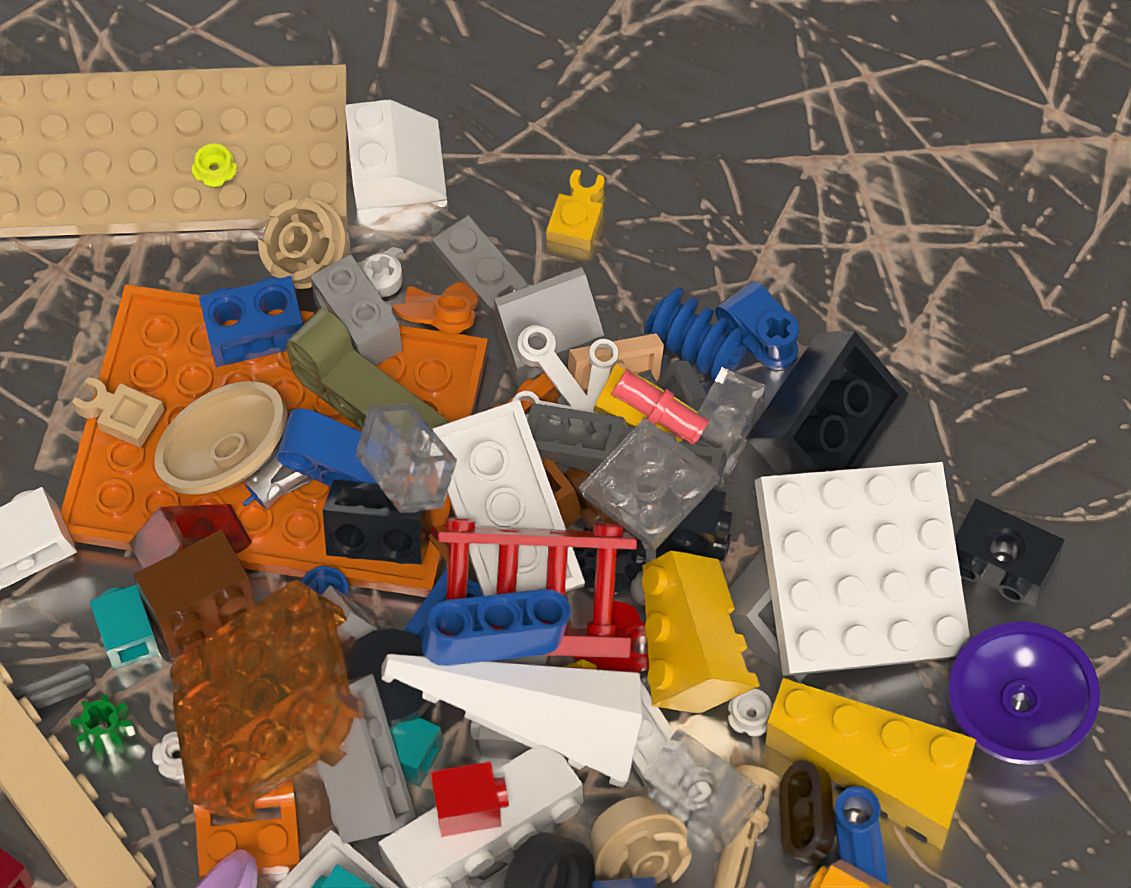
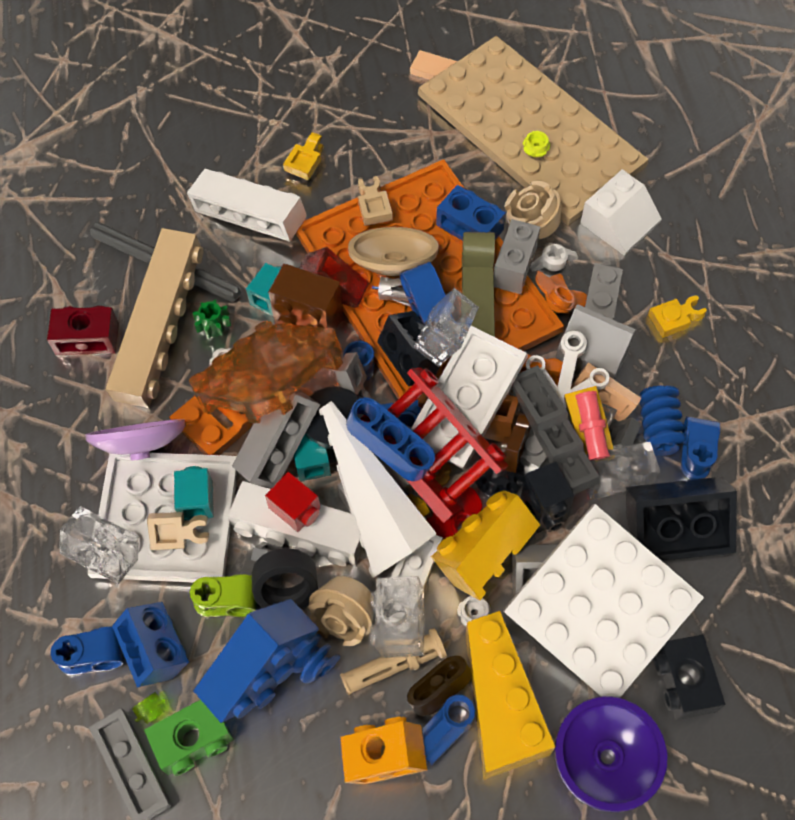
camera: 50 degrees right, 0 degrees up
clear plate [579,418,720,551] -> none

